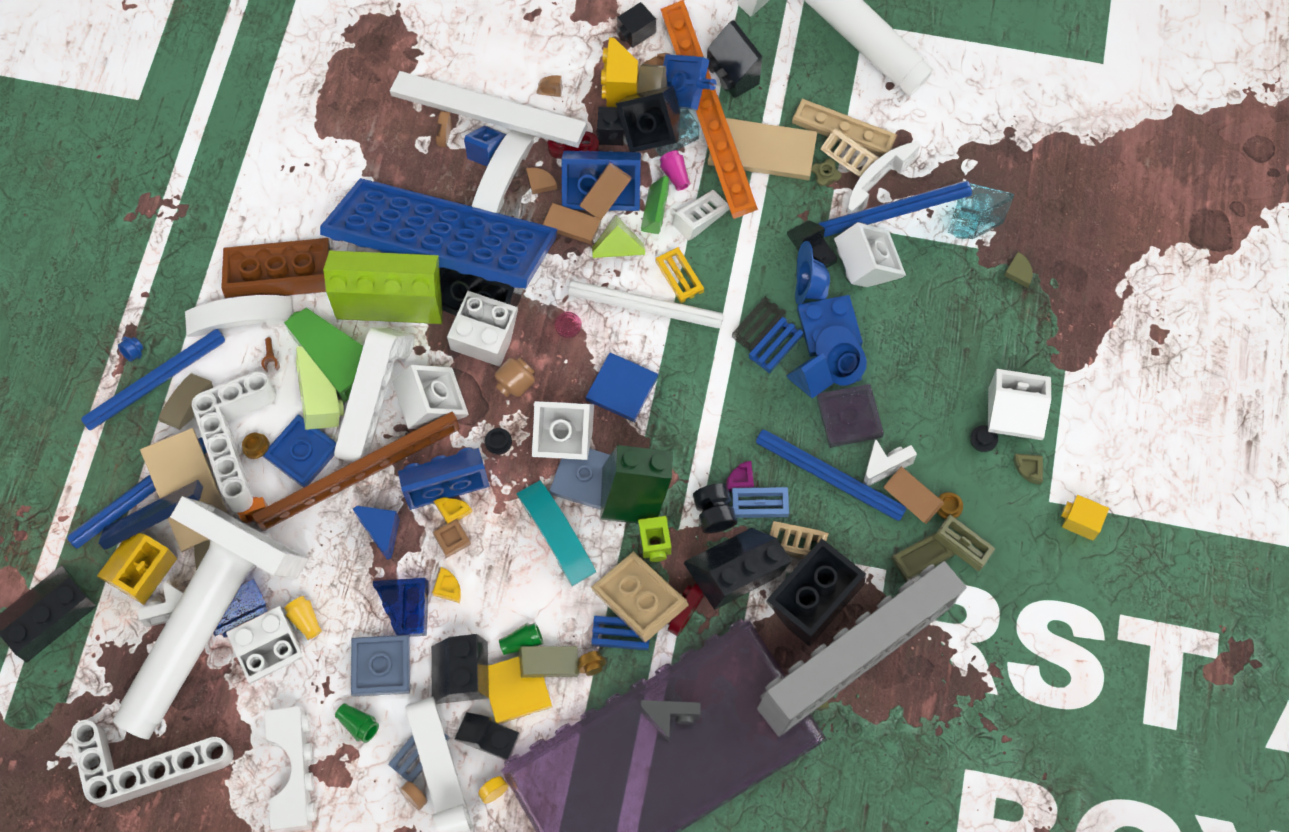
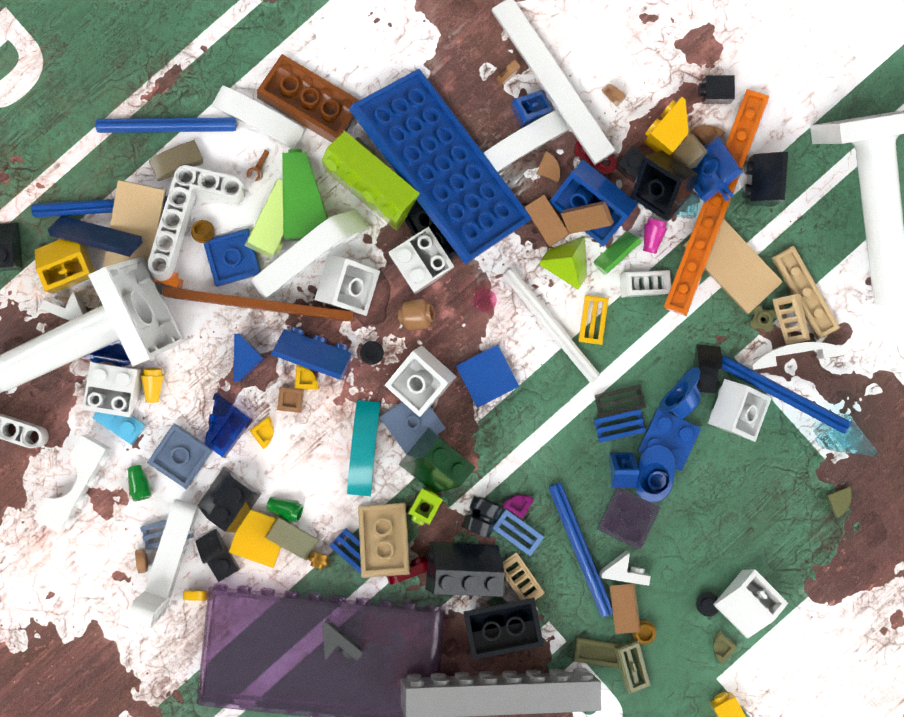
camera: 35 degrees right, 20 degrees up
blue plate [118,336,143,362] -> none
none -> medium azure plate [92,412,146,445]

